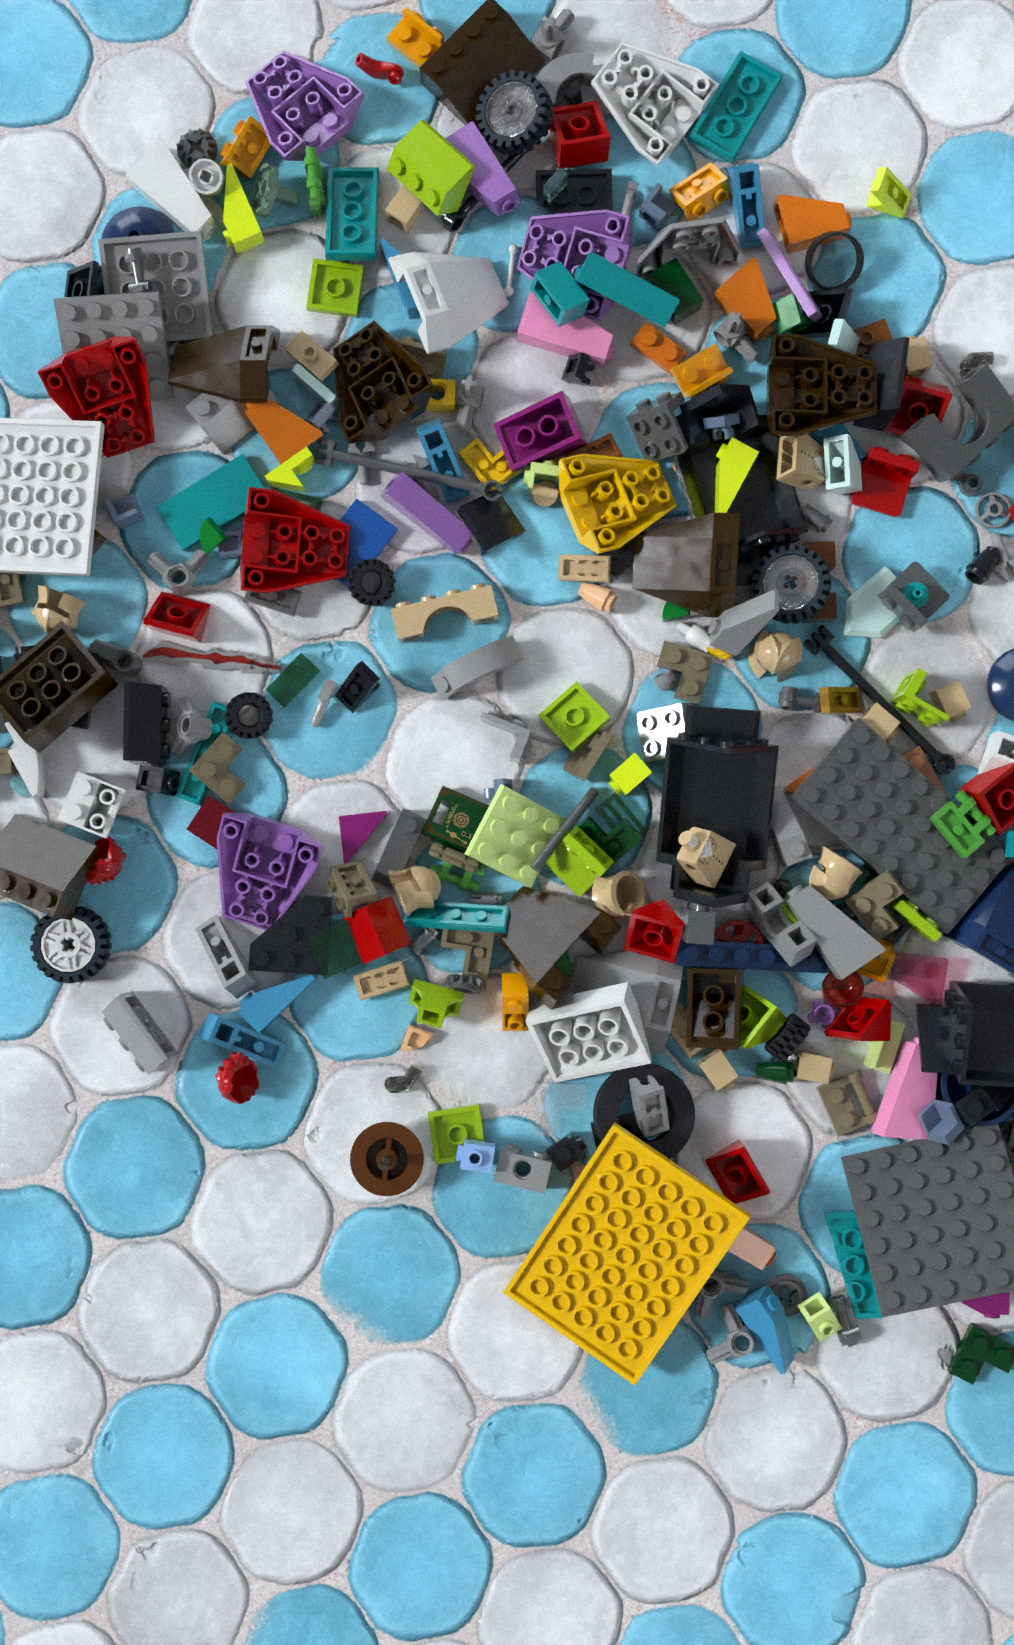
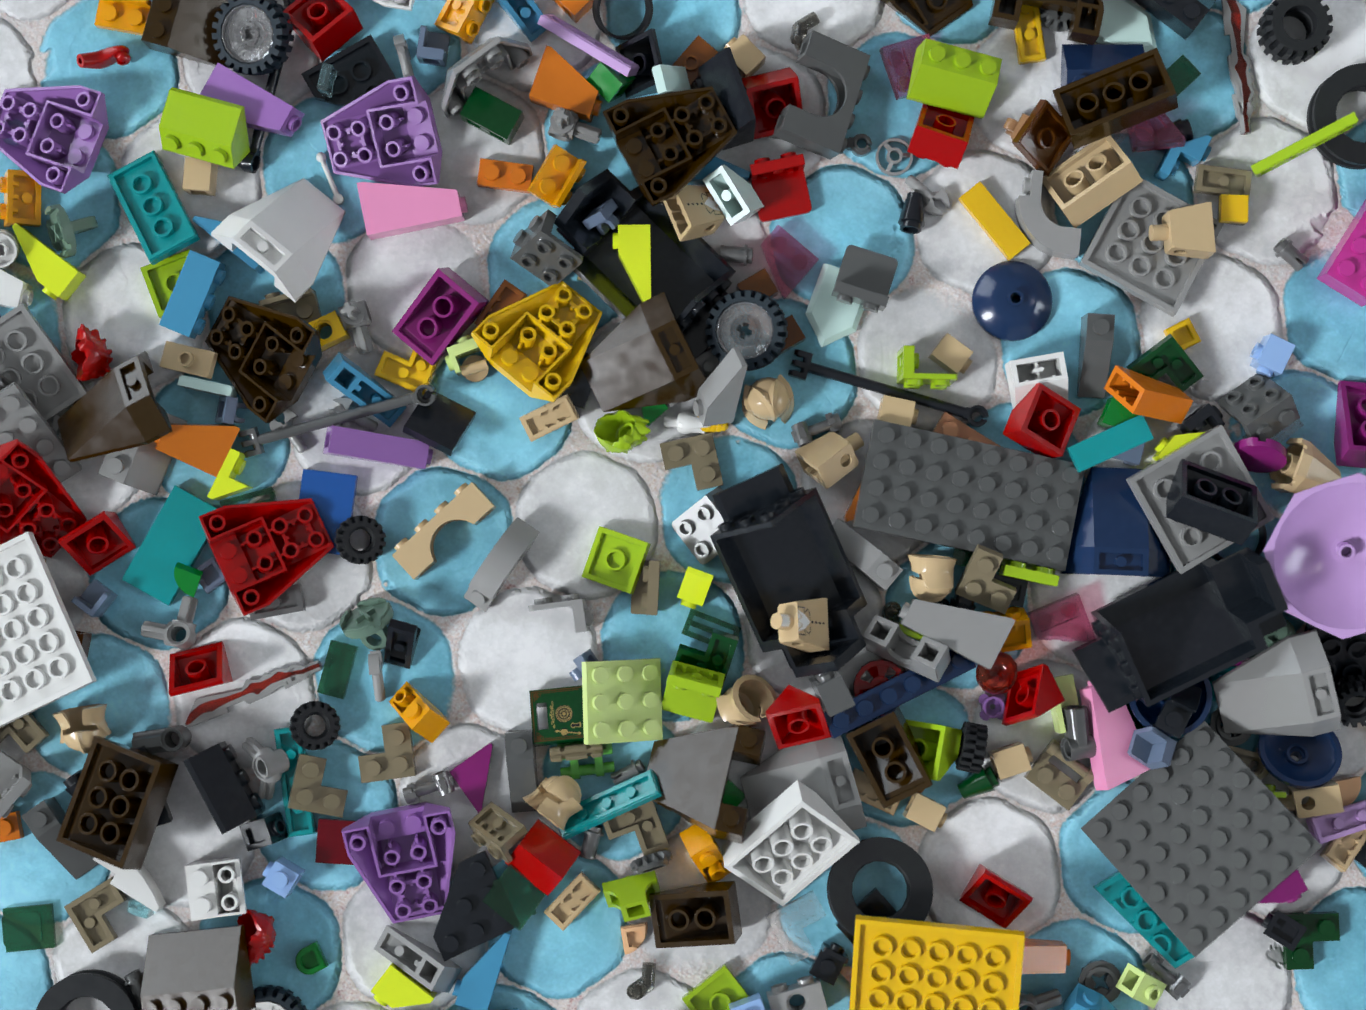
camera: 30 degrees left, 0 degrees up
bright green plate [304,146,326,216] -> none
teal brick [530,261,590,327] -> none
dark grey bar [530,787,599,872] -> none
black tile [561,352,596,386] -> none
teal panel [573,252,680,328] -> none
light nougat cone [578,581,618,613] -> none
light grey hinge [629,1075,670,1138] -> none
light grey hinge [653,670,676,691] -> none
pearl gold plate [819,687,861,714] -> none
teal tile [901,582,929,609] -> none
bright green plate [929,790,996,859] -> none
none -> red slope [58,511,136,576]
none -> red hair [71,324,113,381]
none -> dark azure brick [159,250,226,339]
none -> light blue brick [262,856,305,898]
none -> green tile [295,941,329,975]
none -> sand green tile [339,597,394,650]
none -> dark tan plate [358,722,417,783]
none -> neon yellow slope [371,963,437,1008]
none -> light orange slope [389,682,450,743]
none -> flat silver bar [402,769,455,805]
none -> lime hair [594,410,651,454]
none -> dark brown slope [649,881,742,948]
none -> clear pink wing [760,225,819,299]
none -> tan torso [795,432,864,489]
none -> dark grey piece [1060,705,1096,762]
none -> black bracket [1261,910,1307,951]

